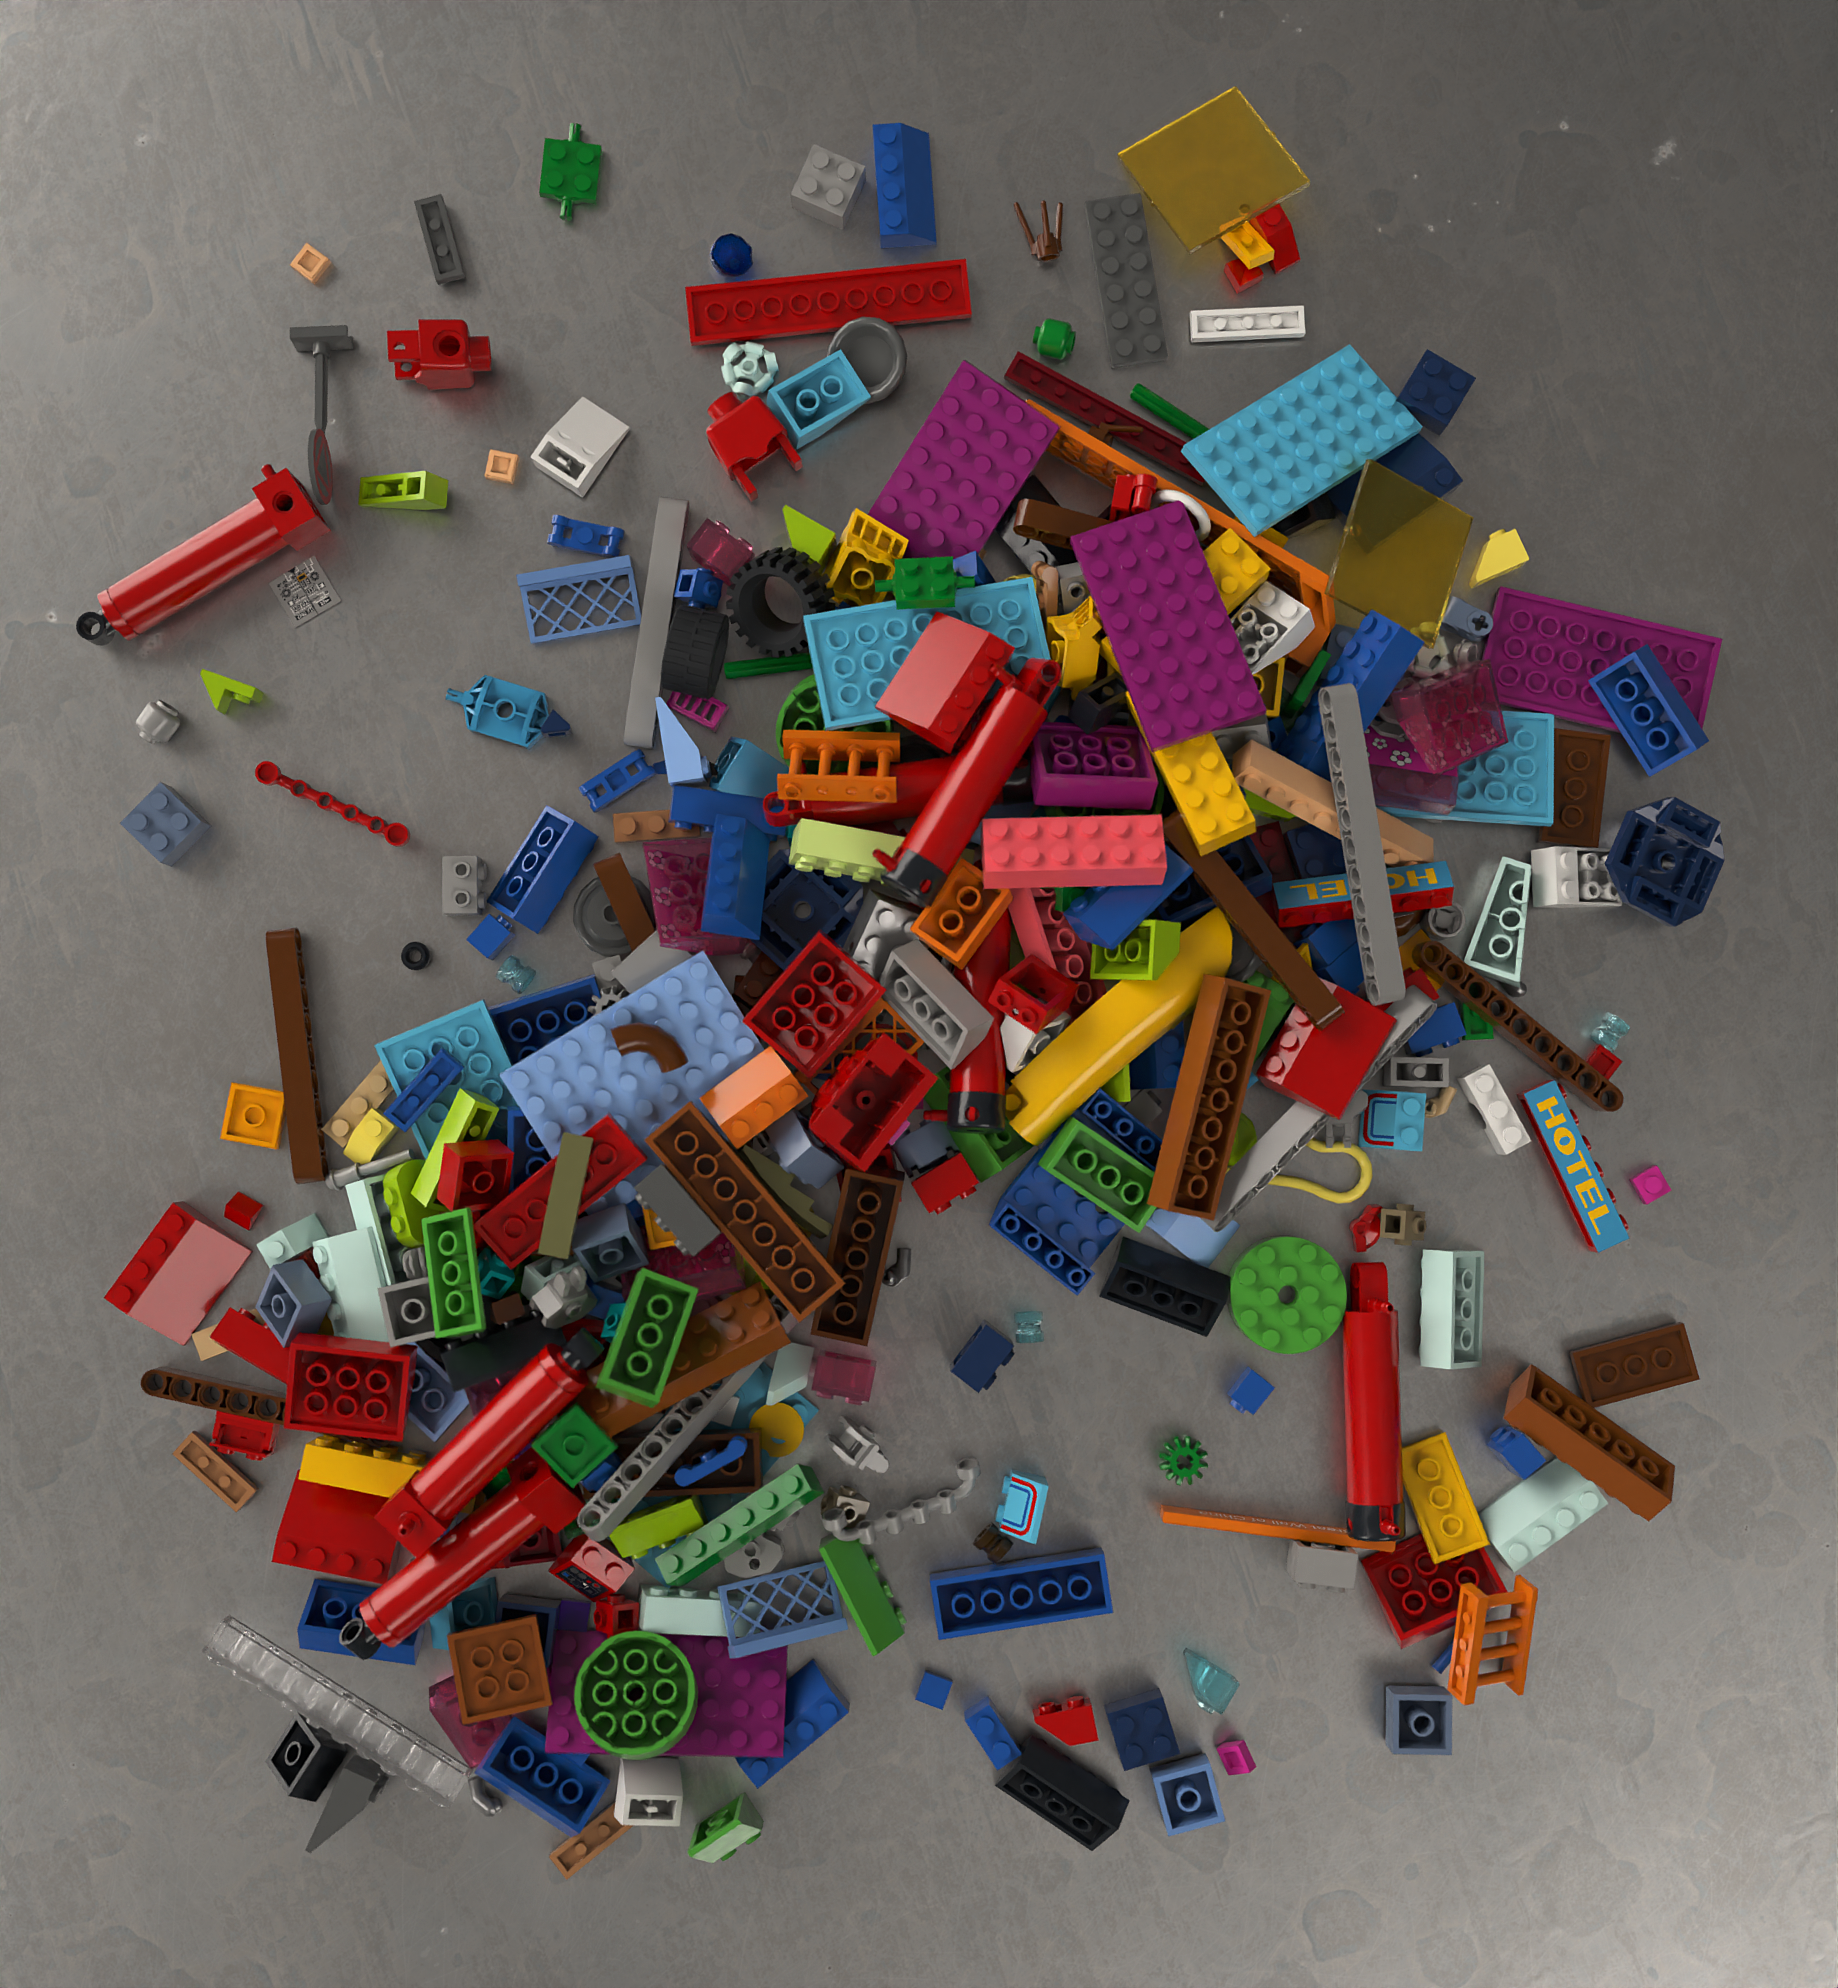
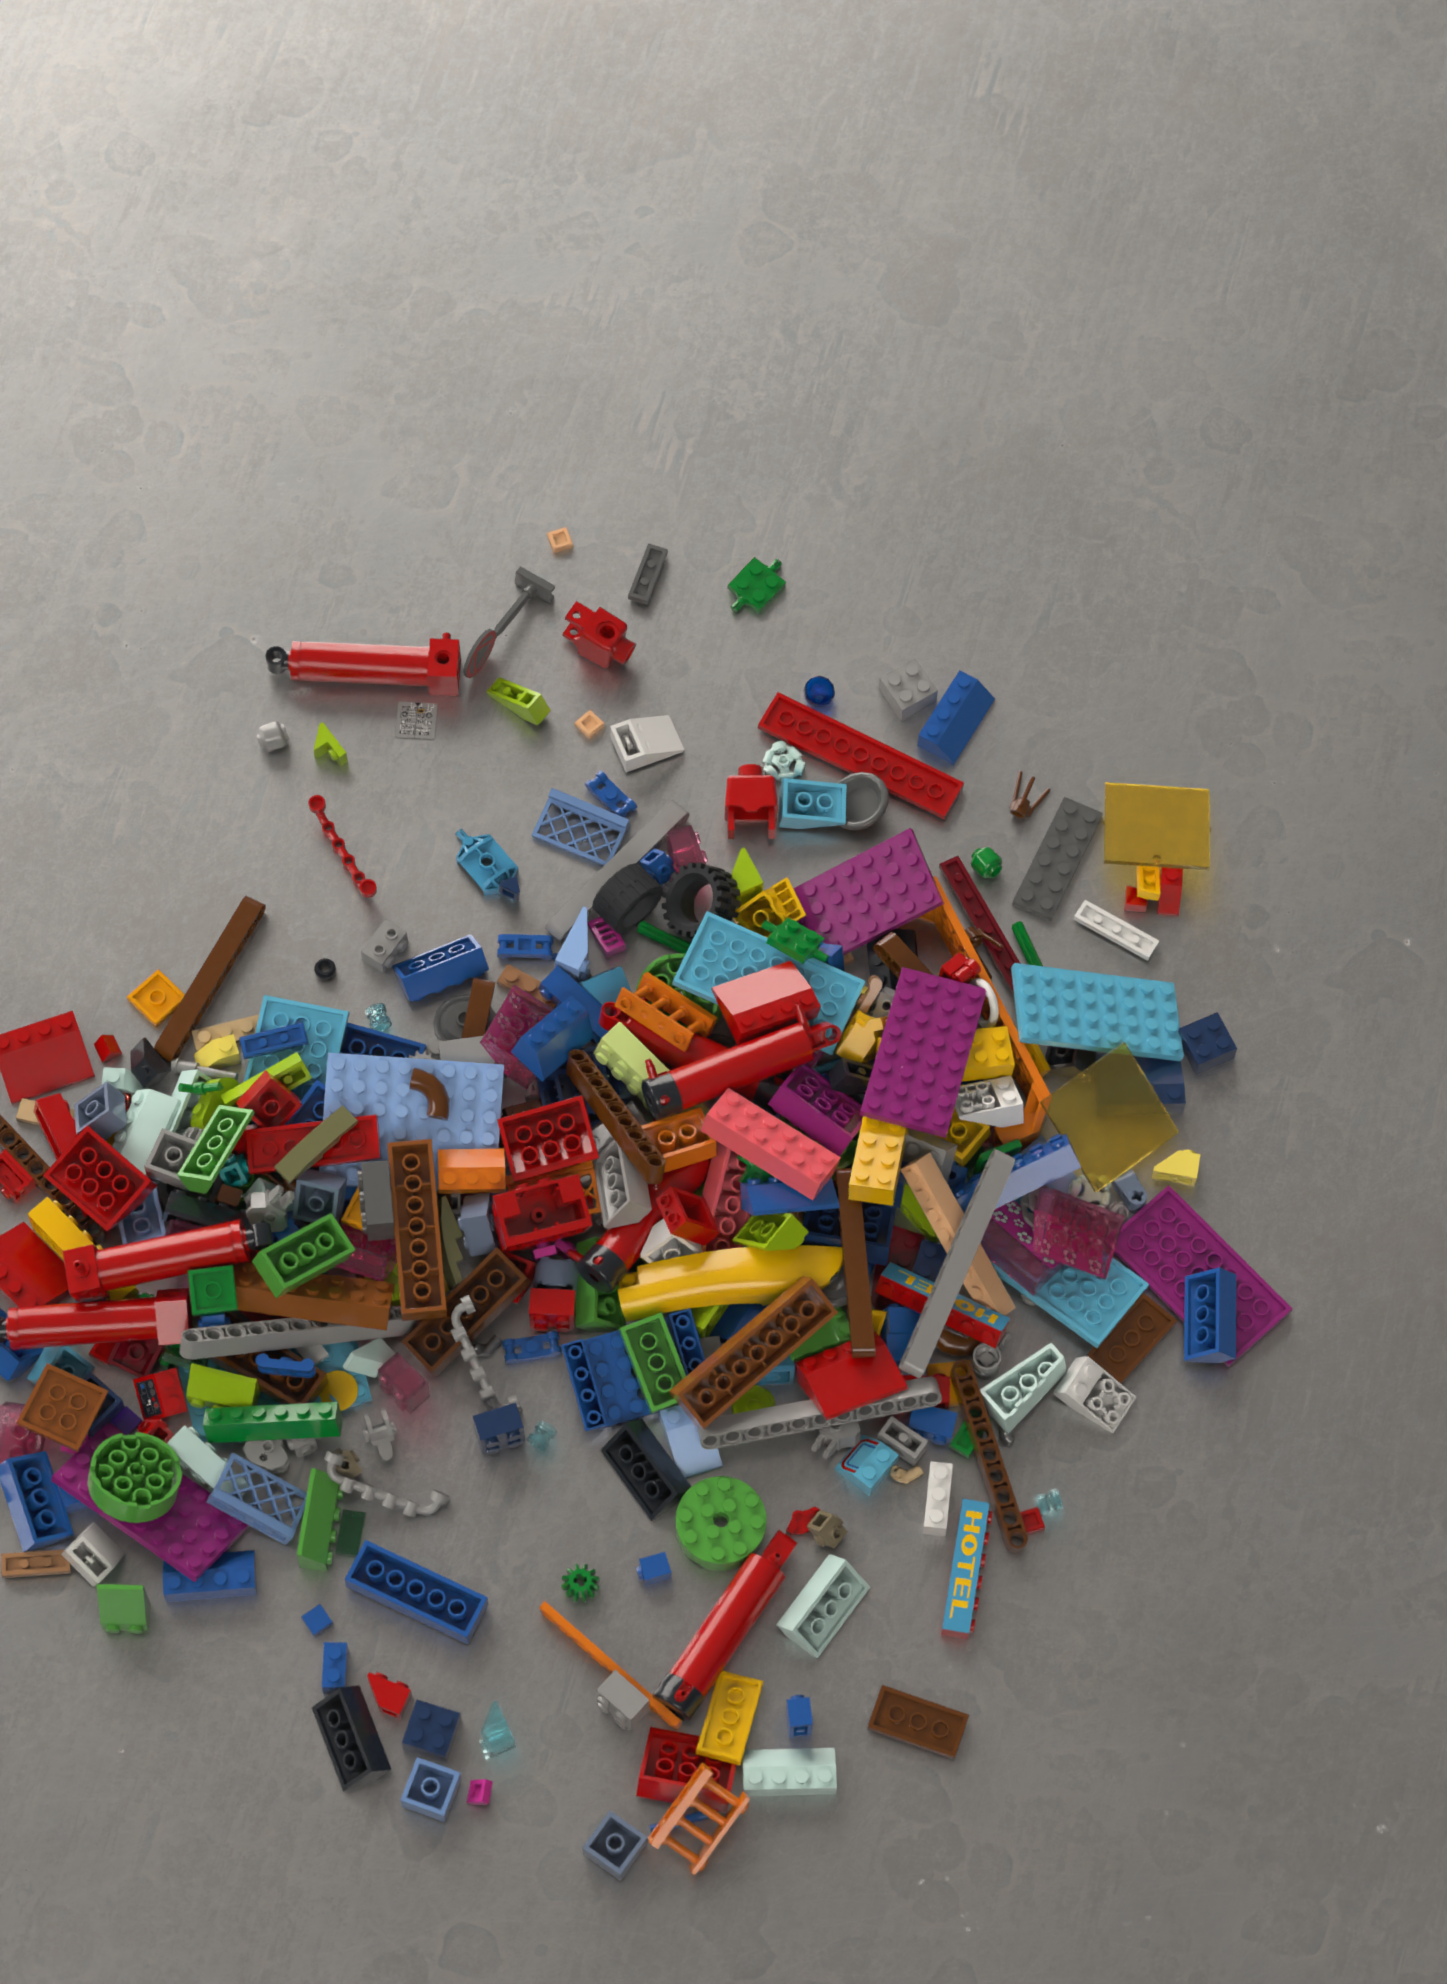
camera: 35 degrees right, 20 degrees down
sand blue brick [120,782,211,867] -> none
blue brick [466,914,515,960] -> none
dark brown wheel [973,1522,1013,1564] -> none
medium azure slope [995,1469,1049,1544] -> none
light yellow piece [1226,1137,1373,1204] -> none
dark orange brick [1504,1364,1675,1522] -> none
dark blue piece [1604,797,1725,927] -> none
dark pink plate [1629,1165,1672,1205] -> none
none -> black slope [130,1037,171,1088]
none -> green piece [178,1082,223,1095]
none -> clear green tile [335,1509,366,1557]
none -> light grey bar [450,1295,523,1412]
none -> blue plate [502,1331,562,1364]
none -> reddish brown beam [566,1049,666,1184]

